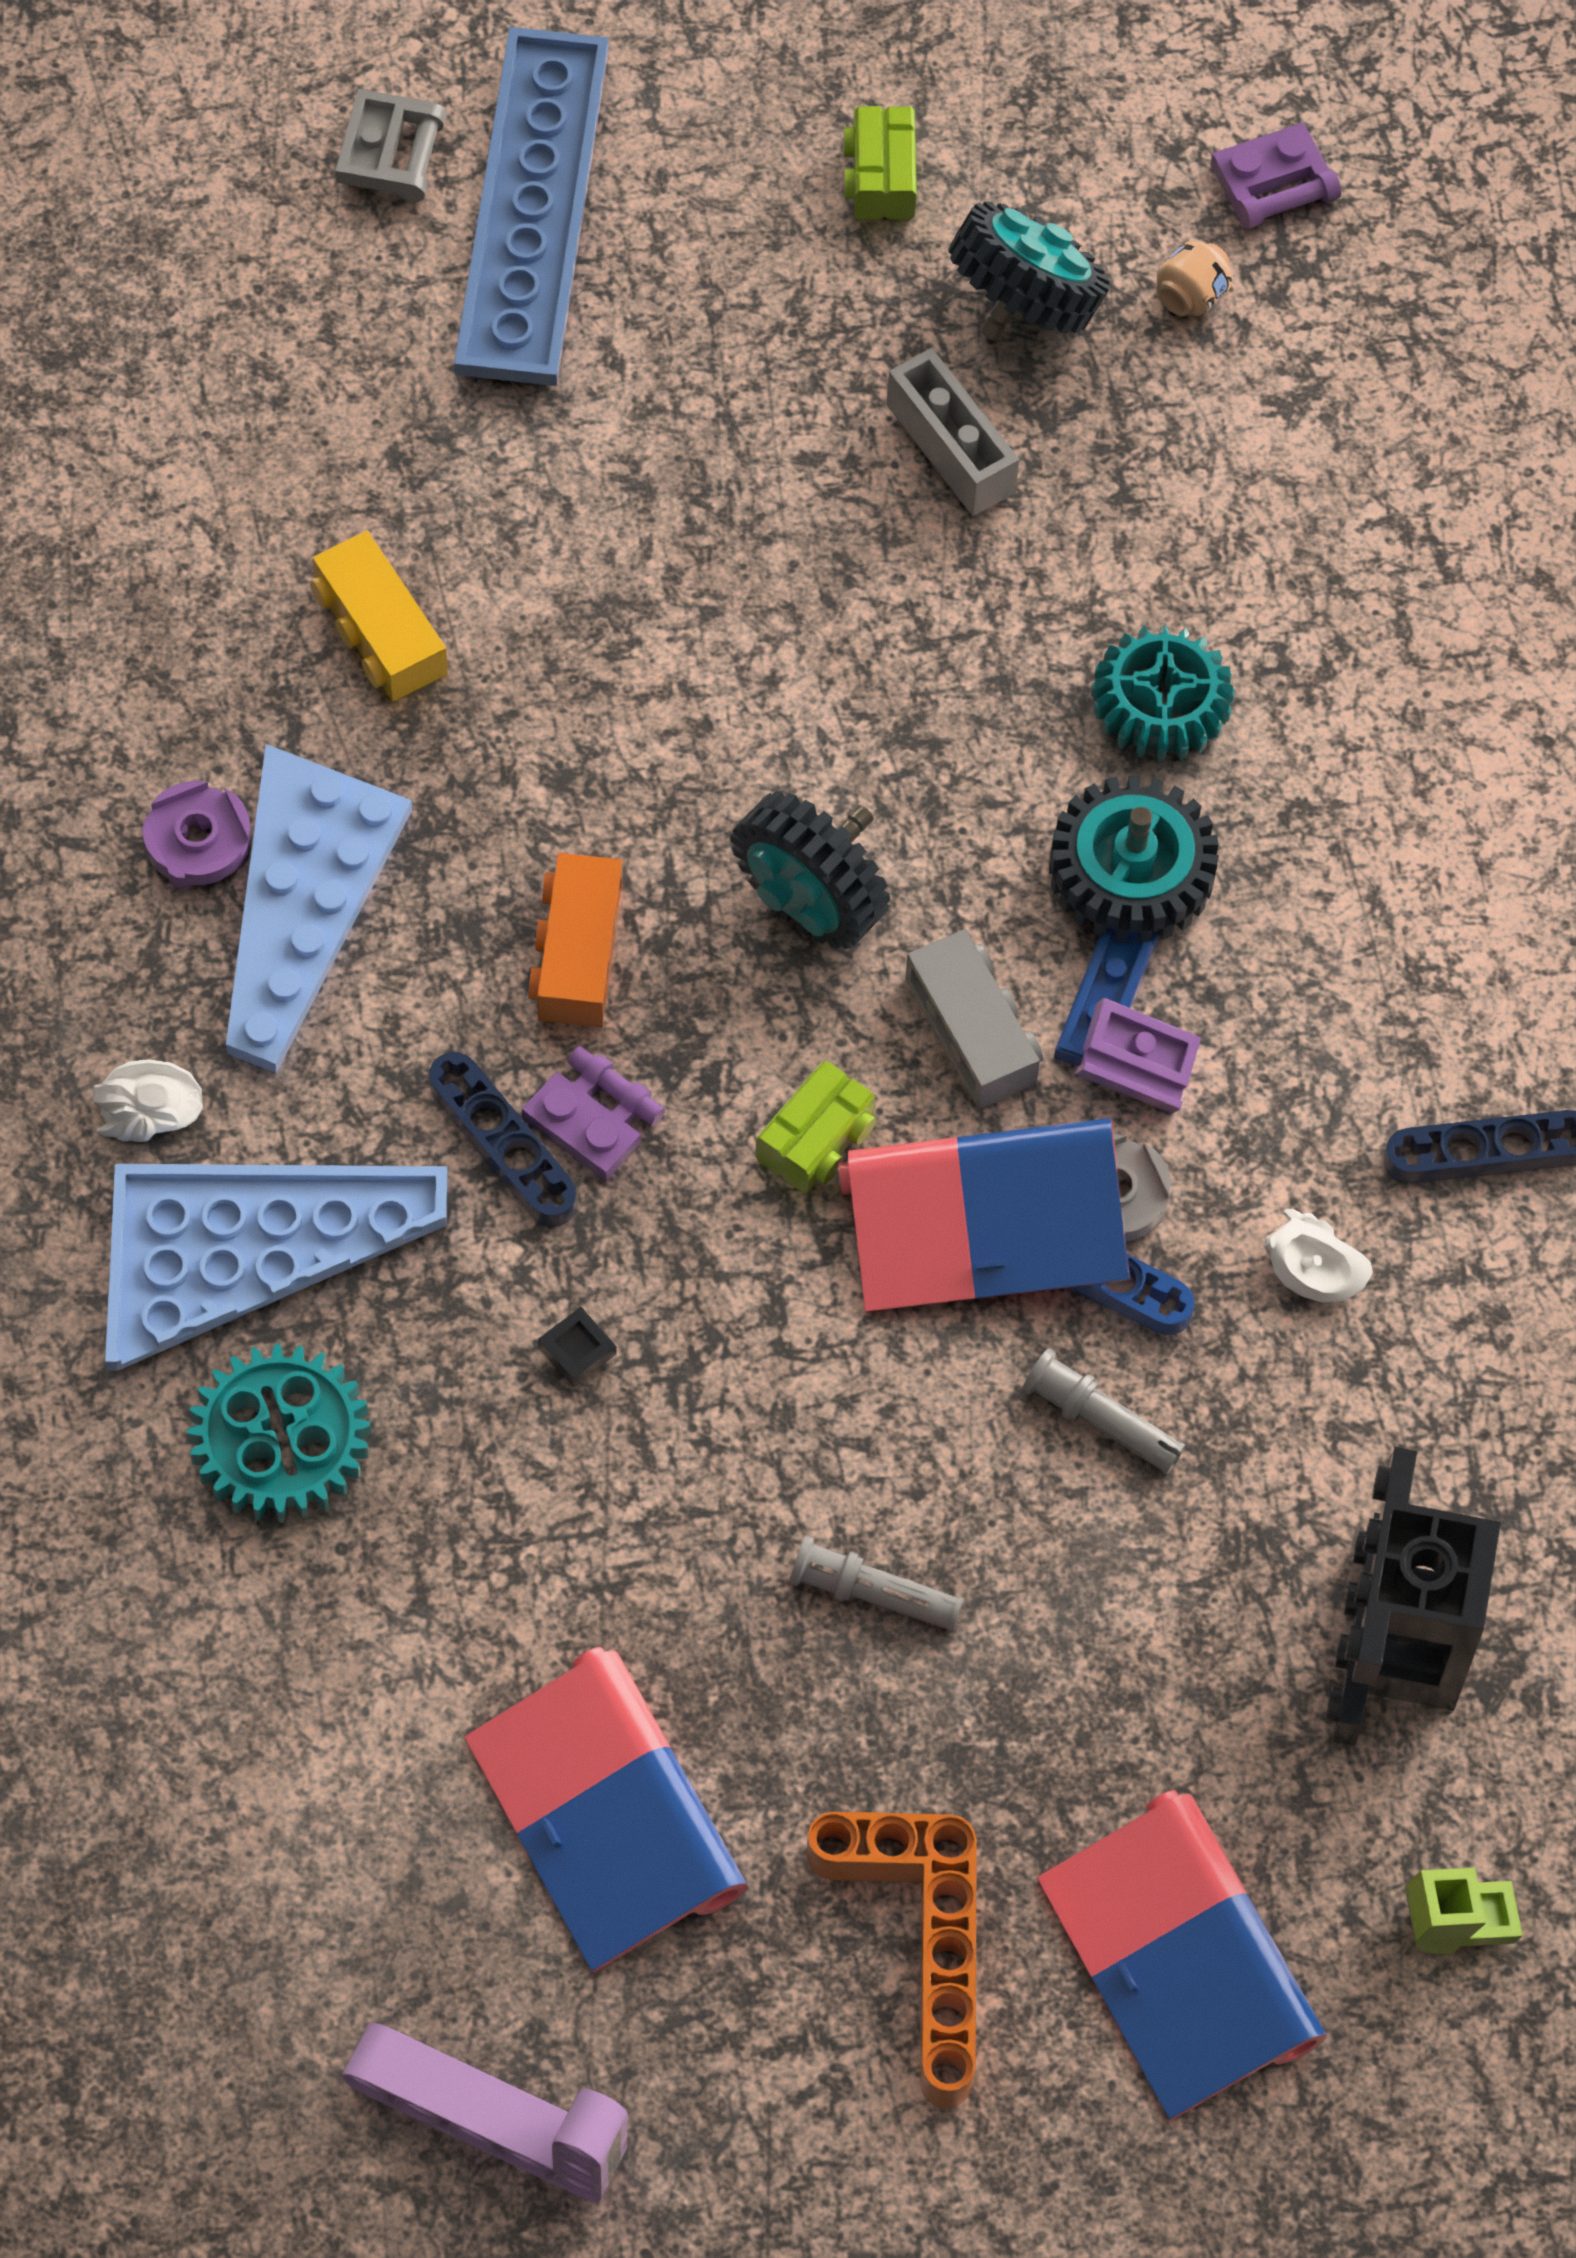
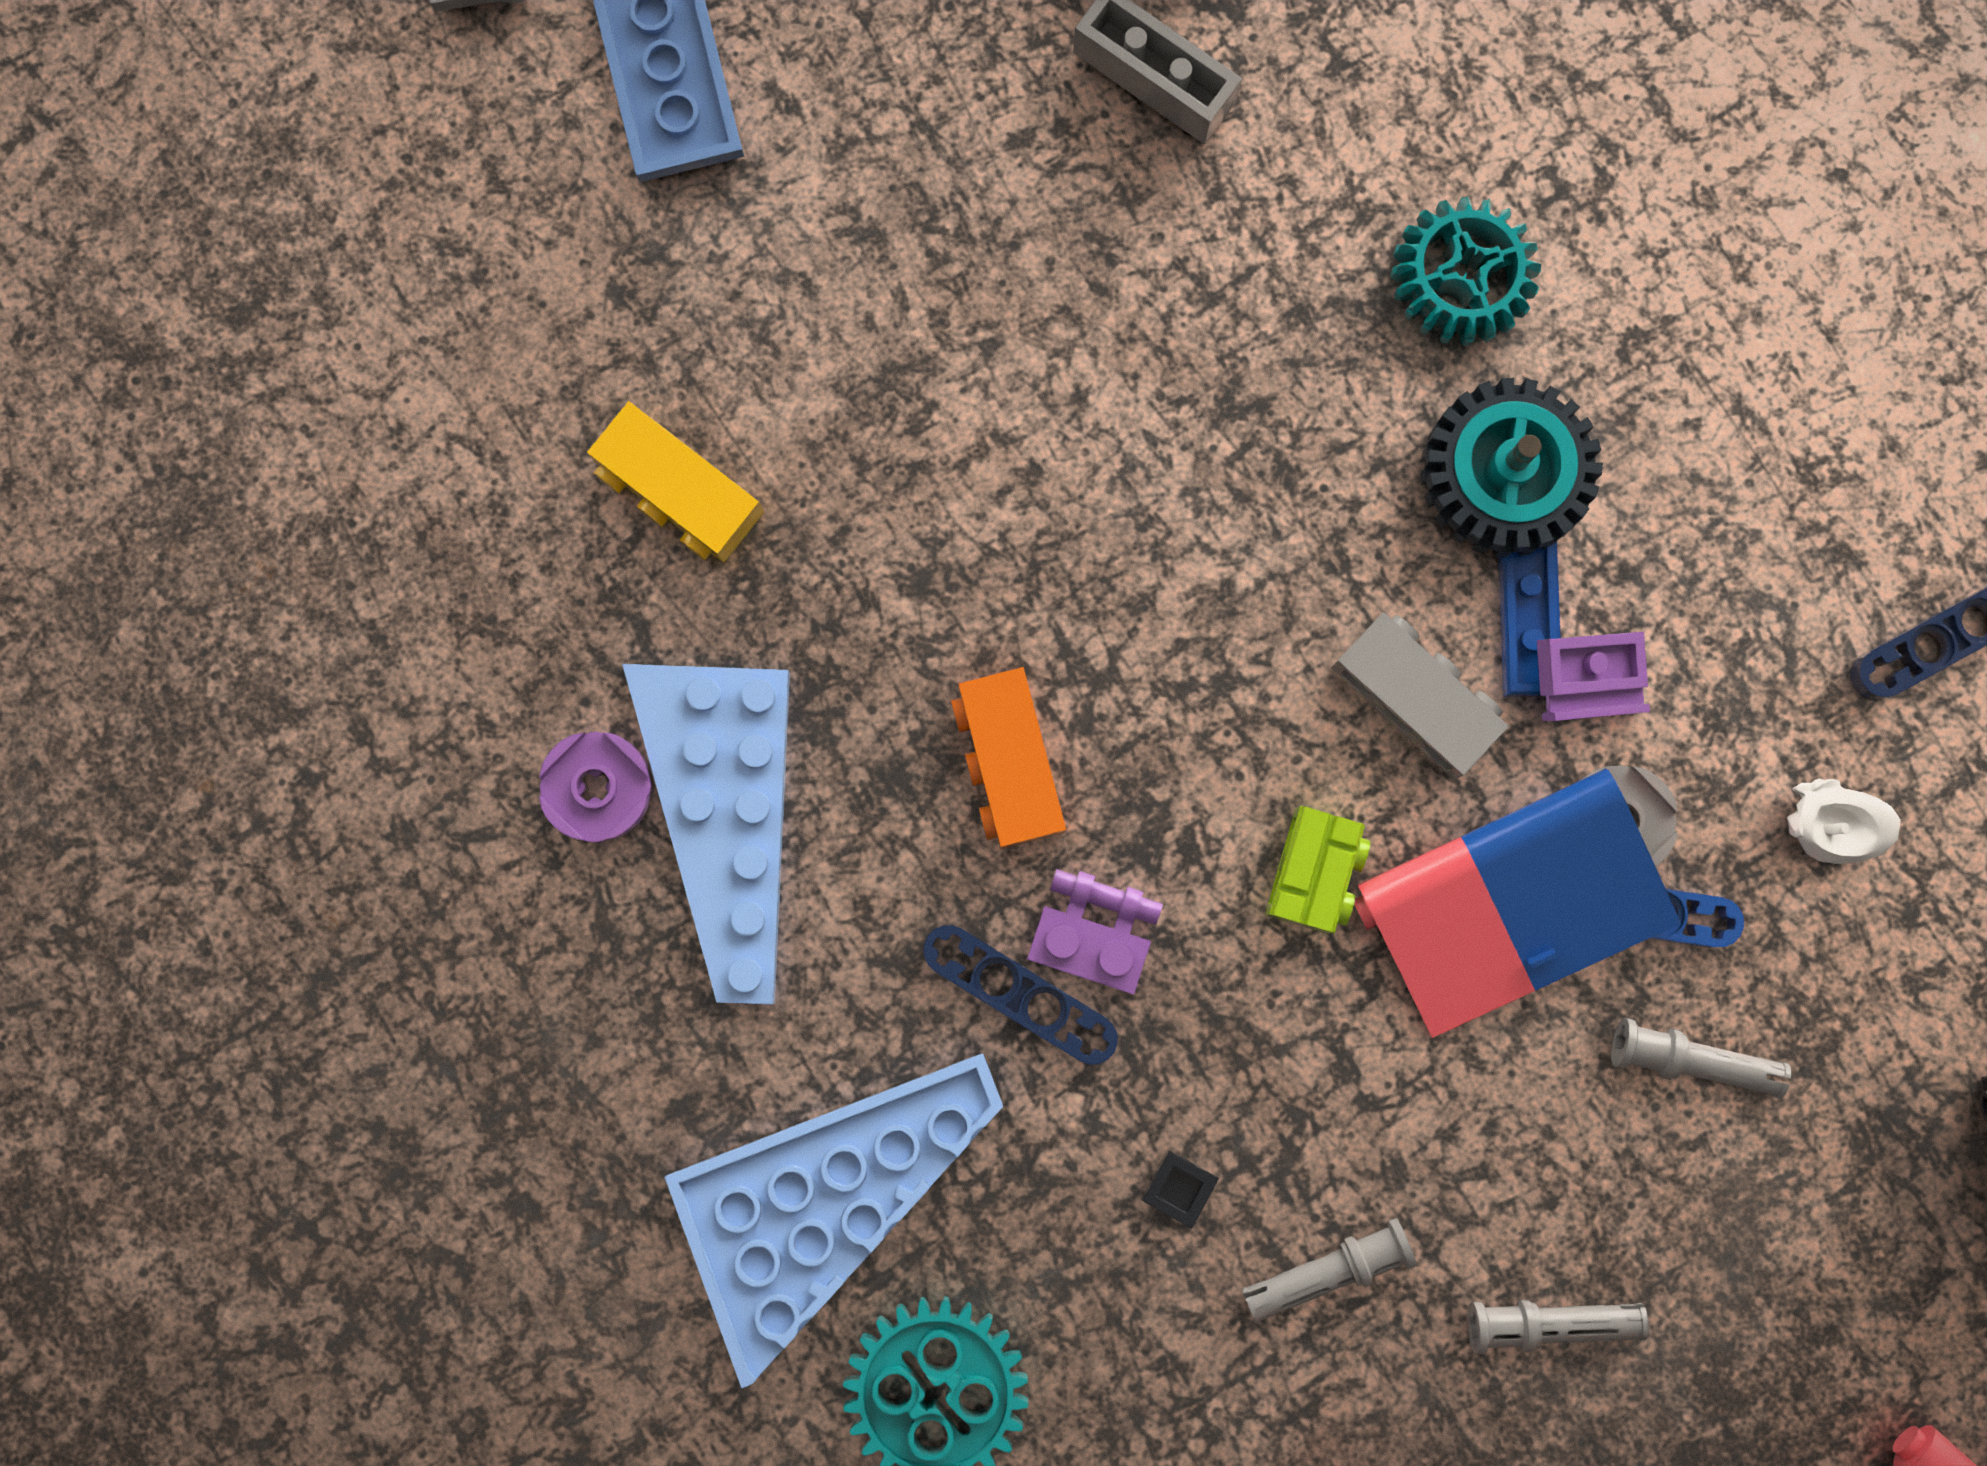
camera: 15 degrees left, 20 degrees up
white hat [93,1060,203,1142] -> none
black wheel [730,791,890,949] -> none
none -> light grey pin [1242,1218,1417,1323]

